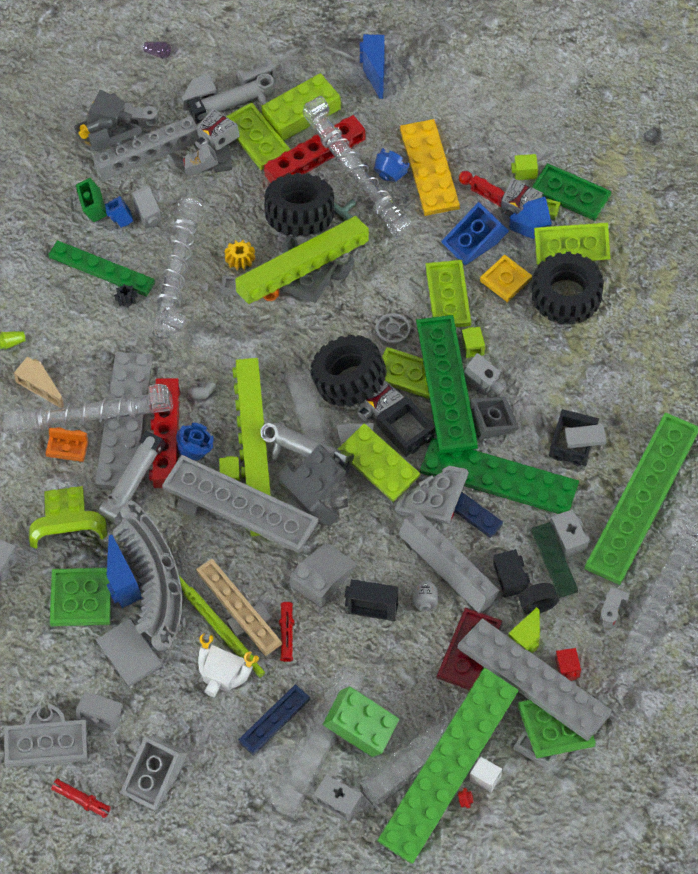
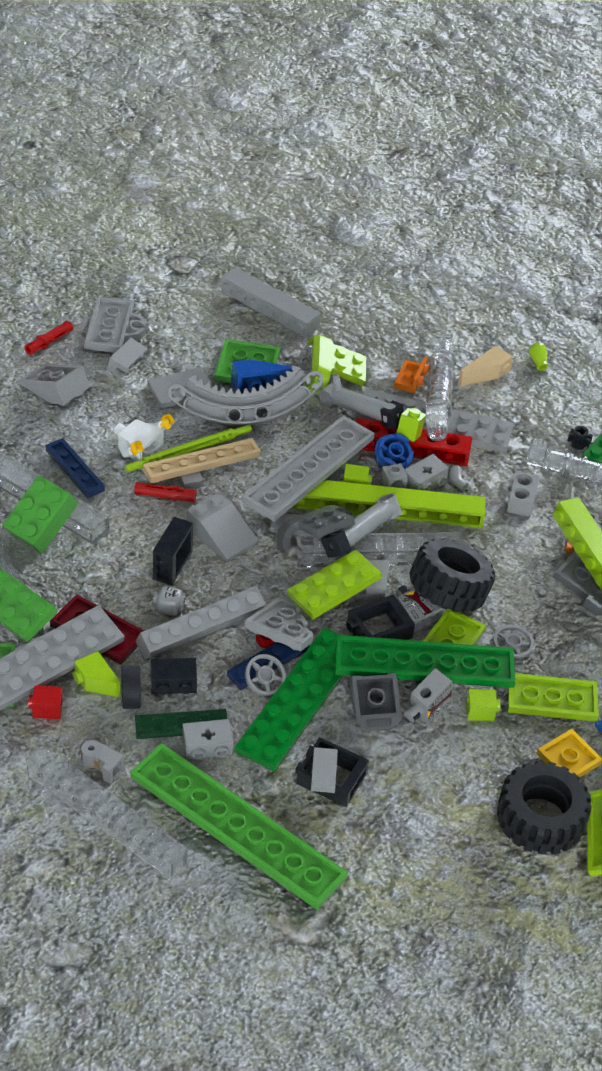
camera: 95 degrees right, 15 degrees down
none -> light grey wheel [245,654,286,696]
none -> light grey brick [380,463,408,488]
none -> lime brick [397,408,426,442]
none -> light grey brick [404,454,449,491]
none -> light grey brick [505,471,540,517]

